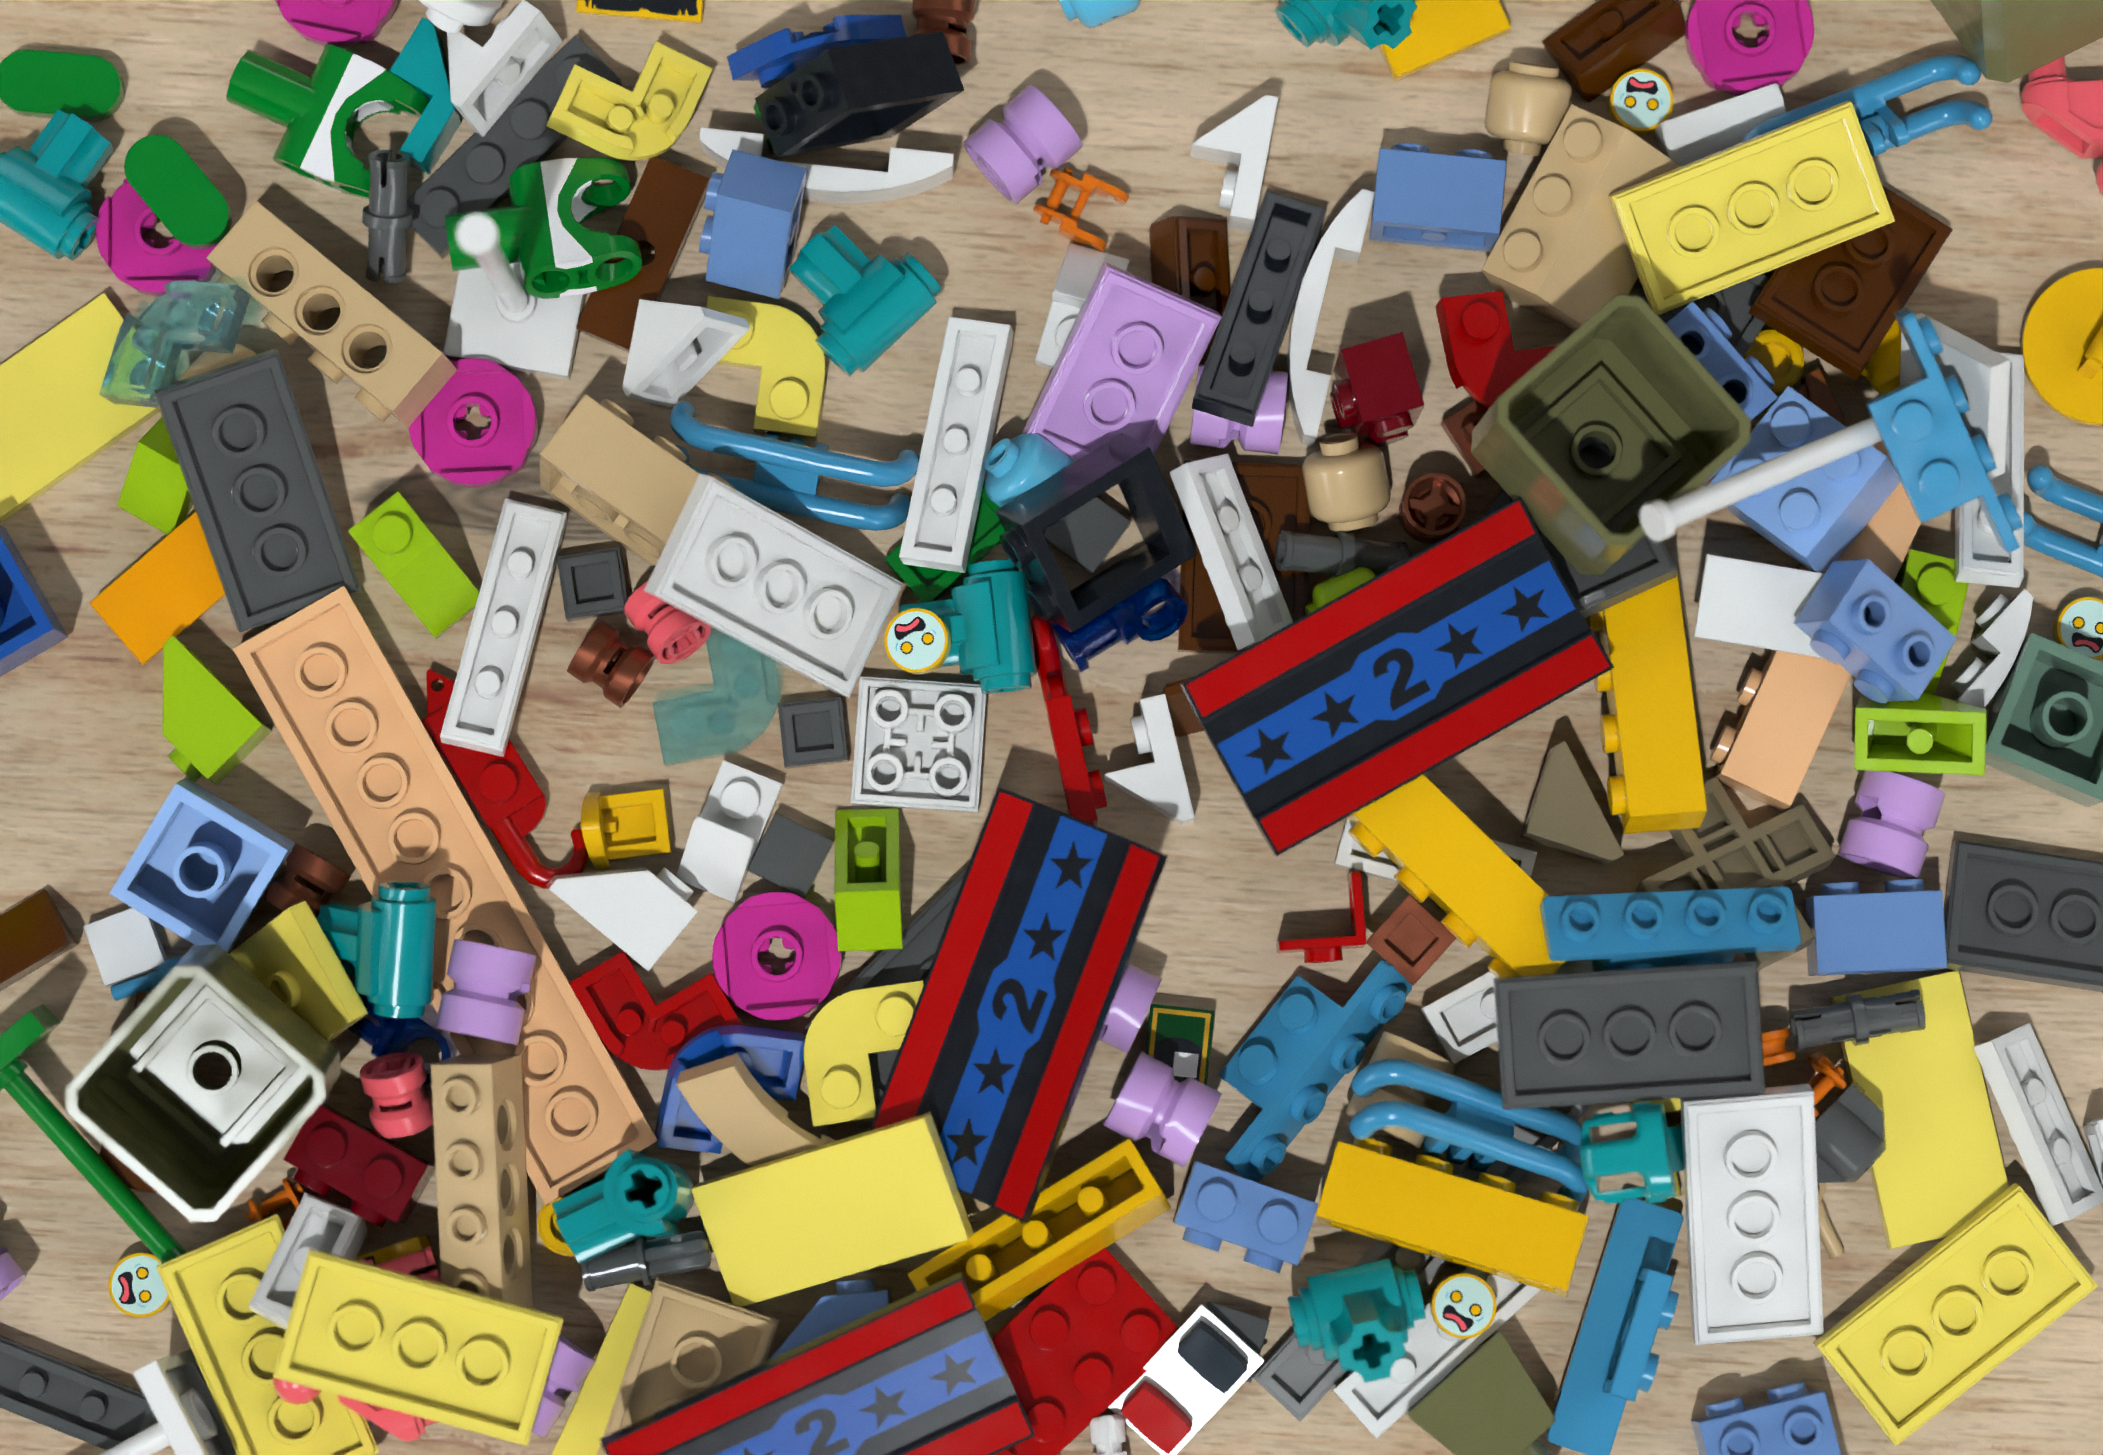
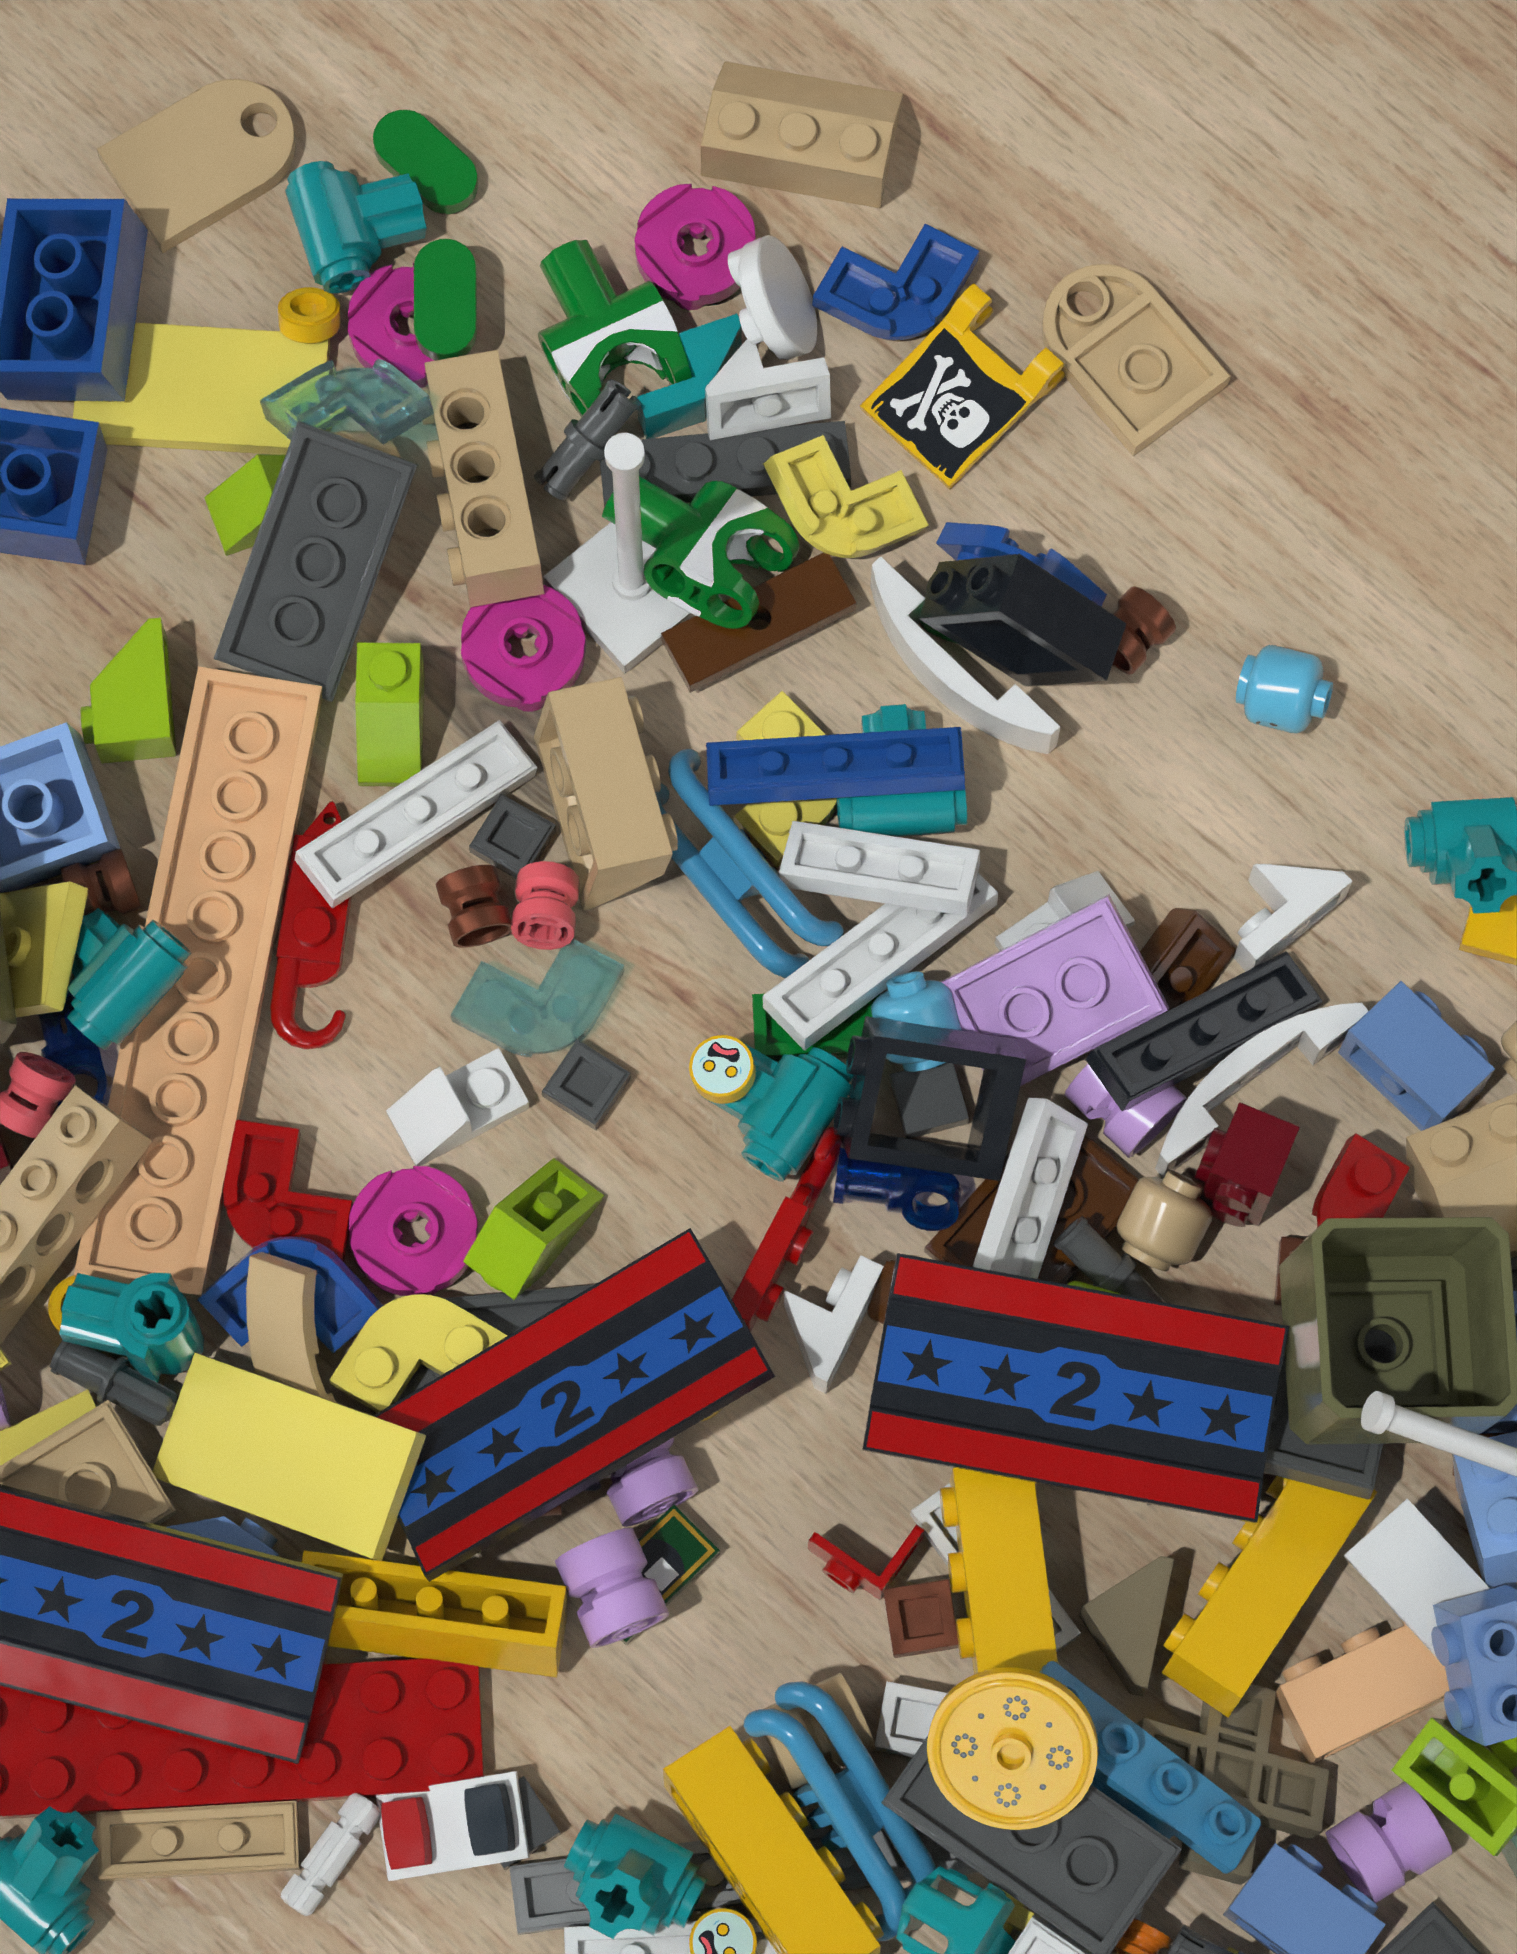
camera: 40 degrees right, 10 degrees down
light orange piece [89,511,225,666] -> none
lavender wheel [435,939,537,1045] -> none
white slope [546,867,698,971] -> none
yellow tile [581,789,672,870] -> none
white slope [622,299,751,409] -> none
white tile [644,474,903,698] -> none
medium blue brick [699,149,807,299] -> none
dark grey tile [748,813,834,899] -> none
white tile [851,676,987,813] -> none
lavender wheel [963,84,1083,205] -> none
orange piece [1033,167,1129,252] -> none
medium blue brick [1173,1161,1319,1273] -> none
dark azure bracket [1218,959,1412,1183] -> none
copper wheel [1399,473,1467,544] -> none
none -> yellow tile [278,287,340,343]
none -> blue tile [706,727,965,806]
none -> white plate [779,821,980,916]
none -> yellow shield [927,1667,1098,1830]

